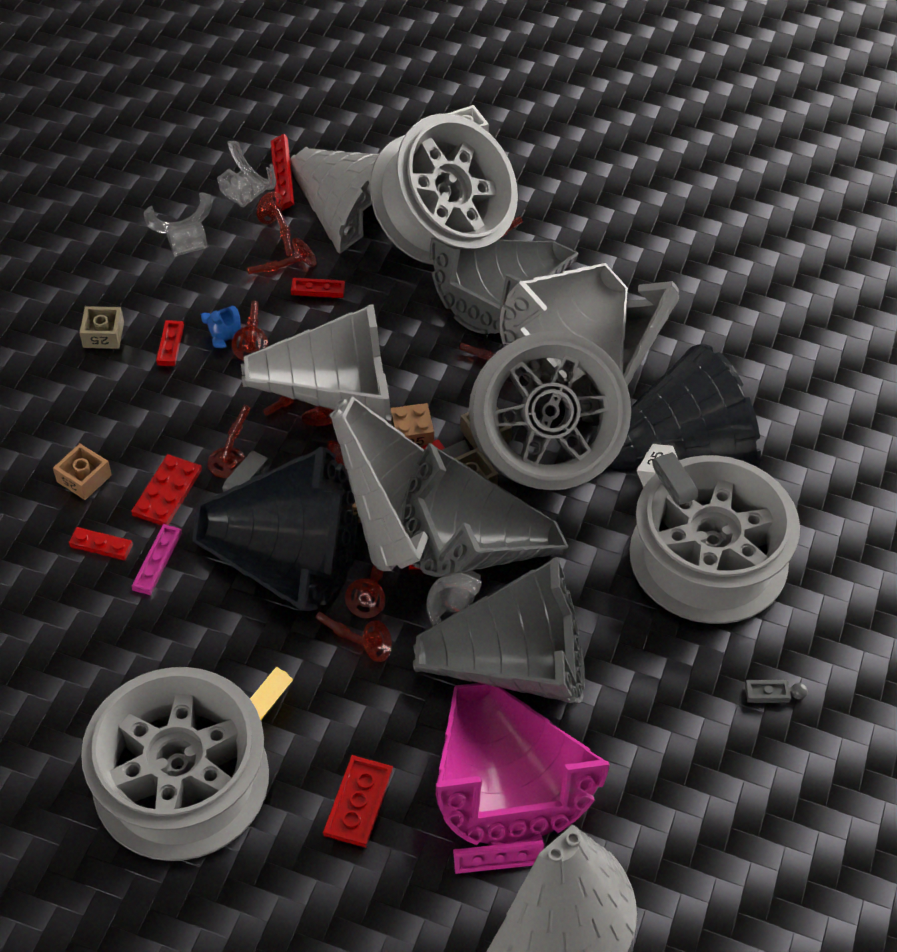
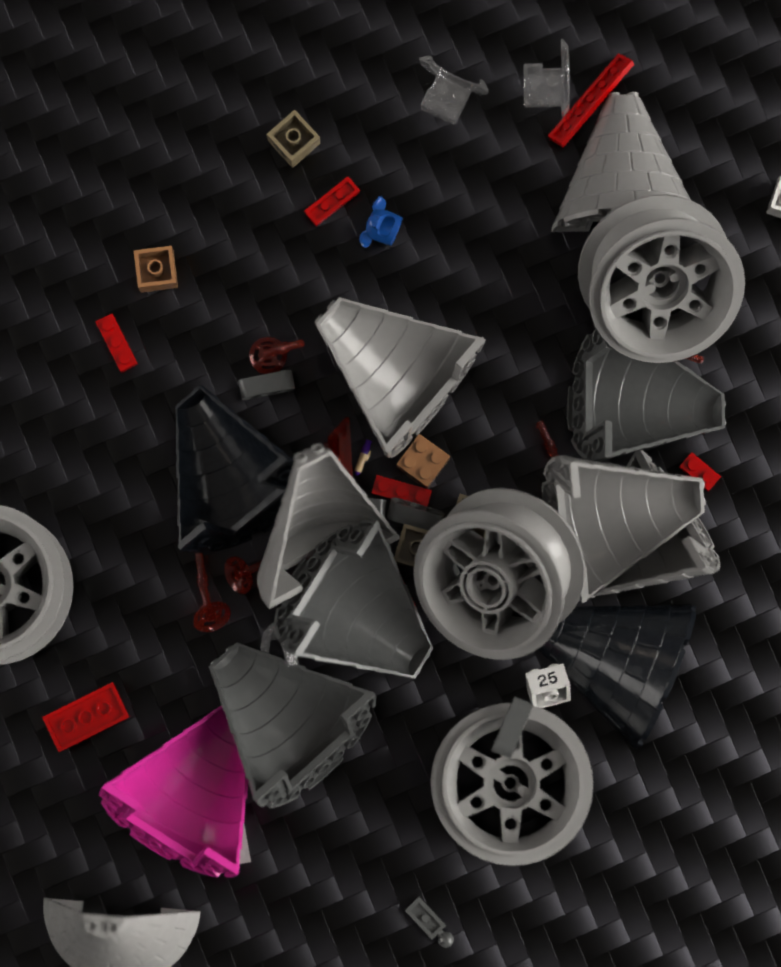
camera: 45 degrees right, 30 degrees up
red plate [131,454,202,525] -> none
dark pink tile [131,524,182,595] -> none
clear red dish [232,301,268,361] -> none
clear red dish [247,238,317,274] -> none
yellow brick [250,667,293,720] -> none
clear red dish [257,191,293,257] -> none
red plate [291,278,345,298] -> none
dark pink tile [453,840,544,874] -> none

